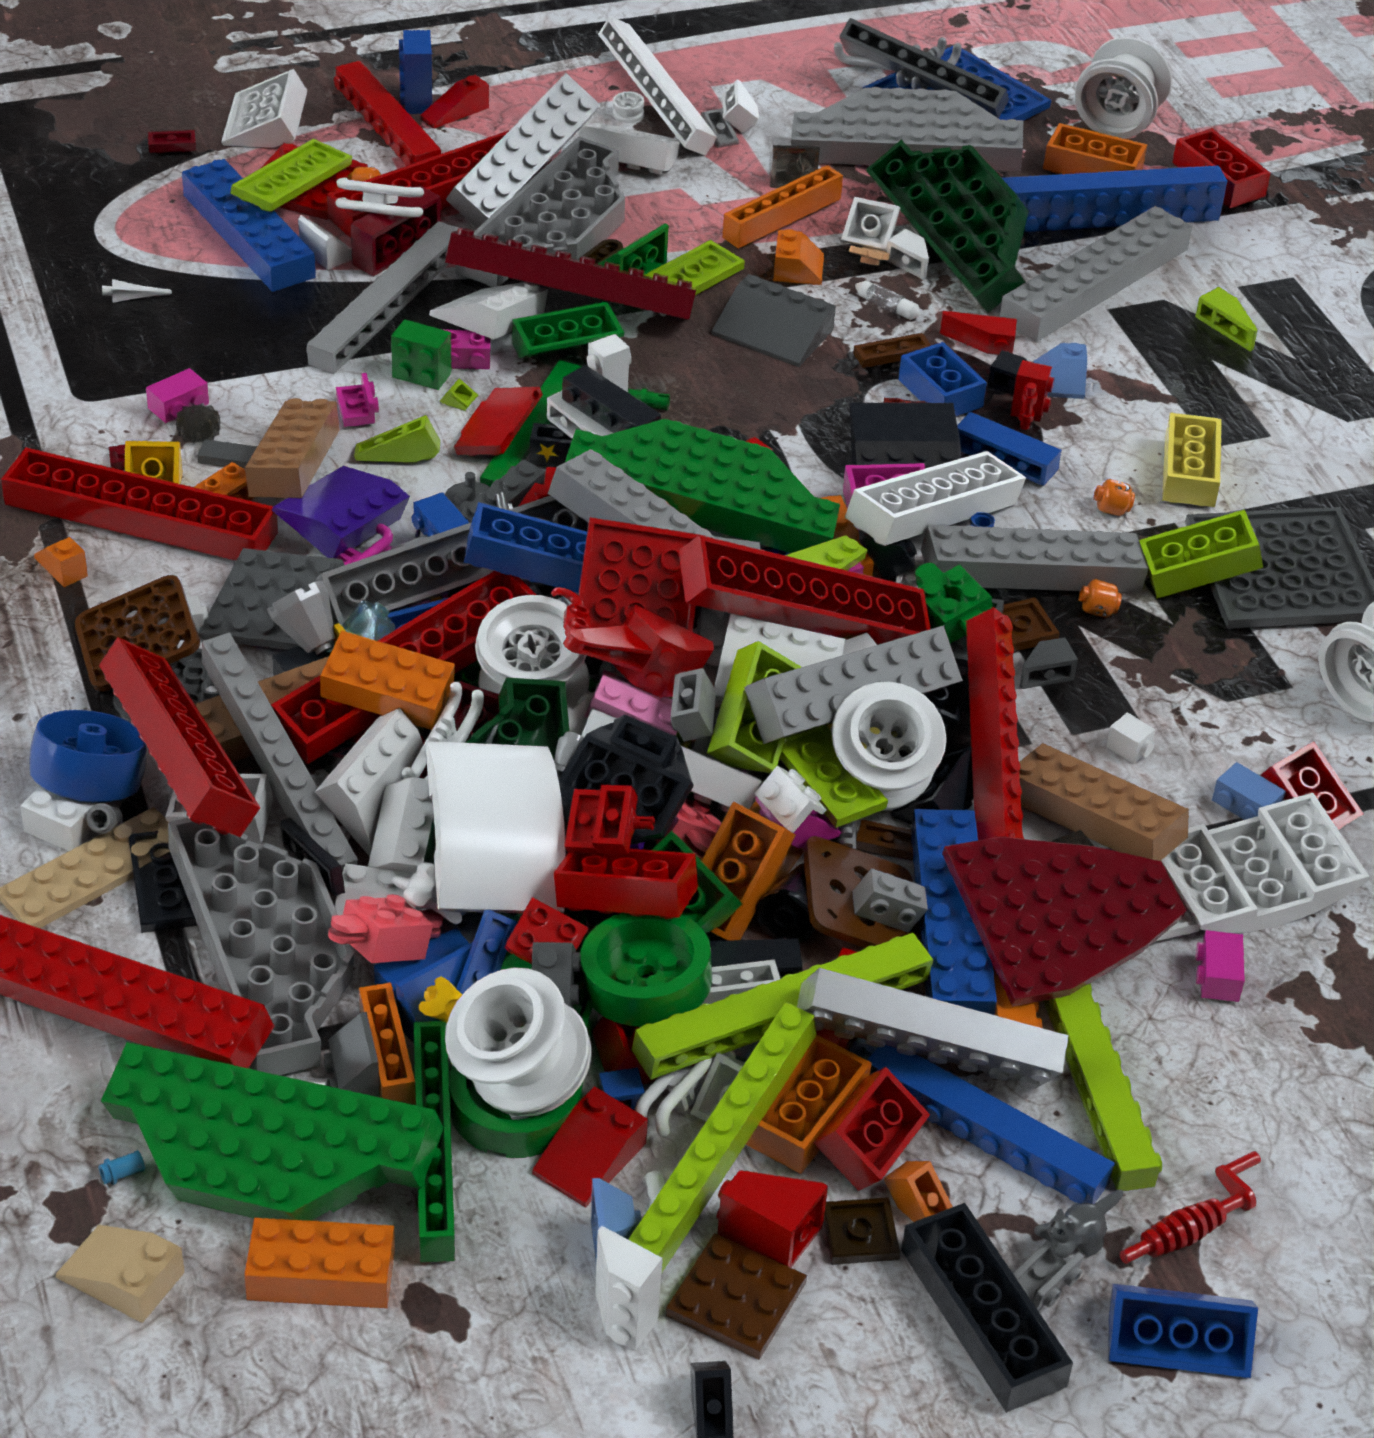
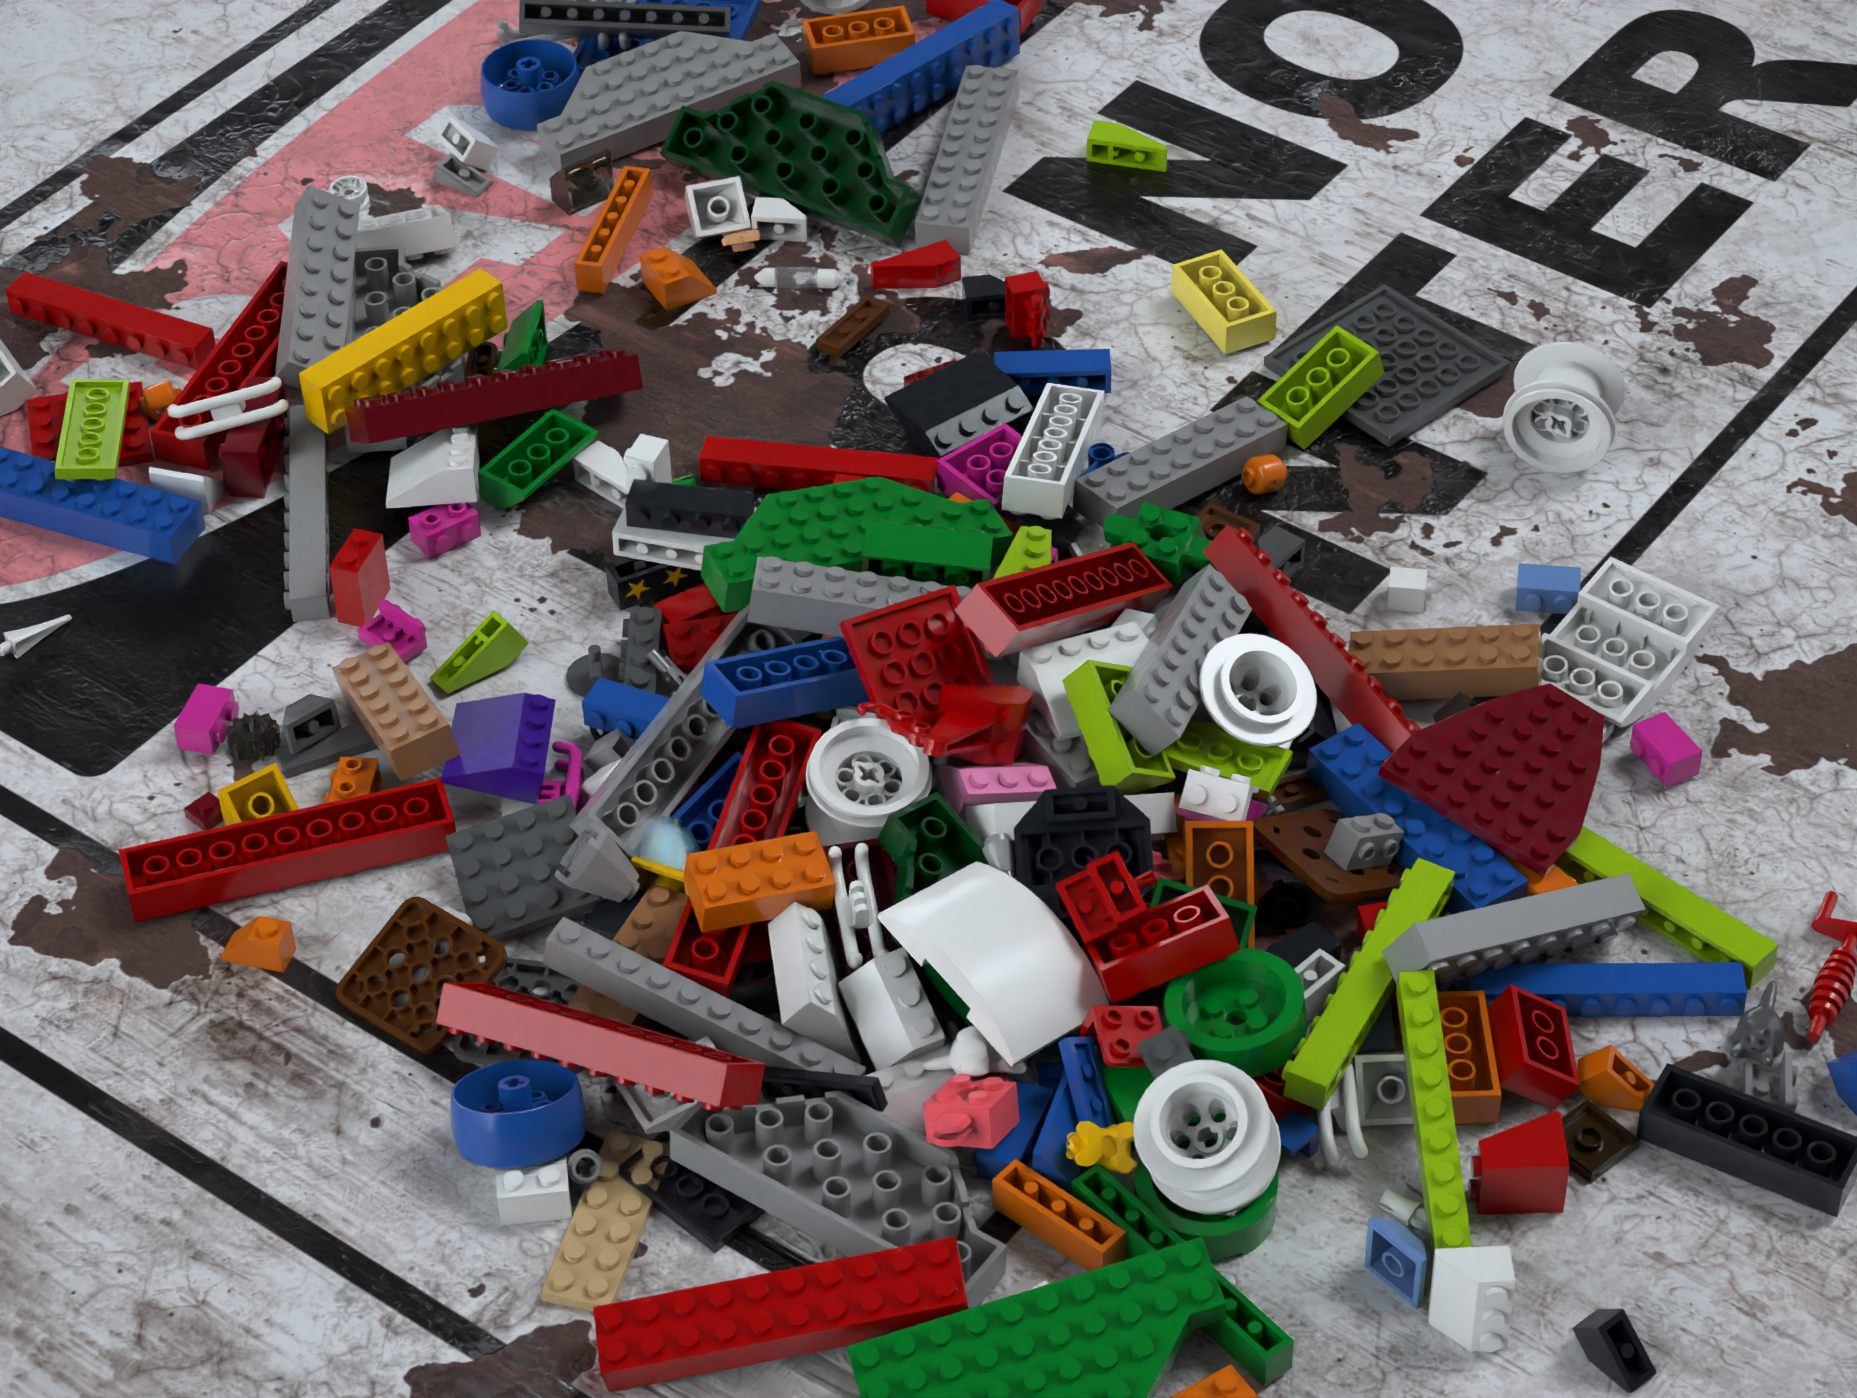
camera: 30 degrees left, 0 degrees up
dark grey slope [324,1012,380,1097] -> none
green brick [391,319,451,390] -> none
blue brick [399,30,432,114] -> none
red slope [420,75,489,129] -> none
lime slope [440,378,478,411] -> none
red piece [454,387,543,456] -> none
green tile [480,360,582,487] -> none
red slope [532,1086,648,1208] -> none
white brick [598,16,717,156] -> none
lime plate [645,240,745,295] -> none
reddish brown plate [666,1233,807,1360] -> none
light grey brick [670,668,716,742] -> none
dark grey slope [712,274,836,367] -> none
blue brick [898,342,987,416] -> none
medium blue slope [1033,343,1087,399] -> none
orange head [1093,479,1135,516] -> none
red slope [1260,741,1364,830] -> none
none -> dark grey slope [282,694,341,754]
none -> yellow brick [299,268,508,435]
none -> red brick [329,528,391,627]
none -> blue wheel [480,39,580,131]
none -> red brick [699,436,939,495]
none -> green brick [862,519,993,589]

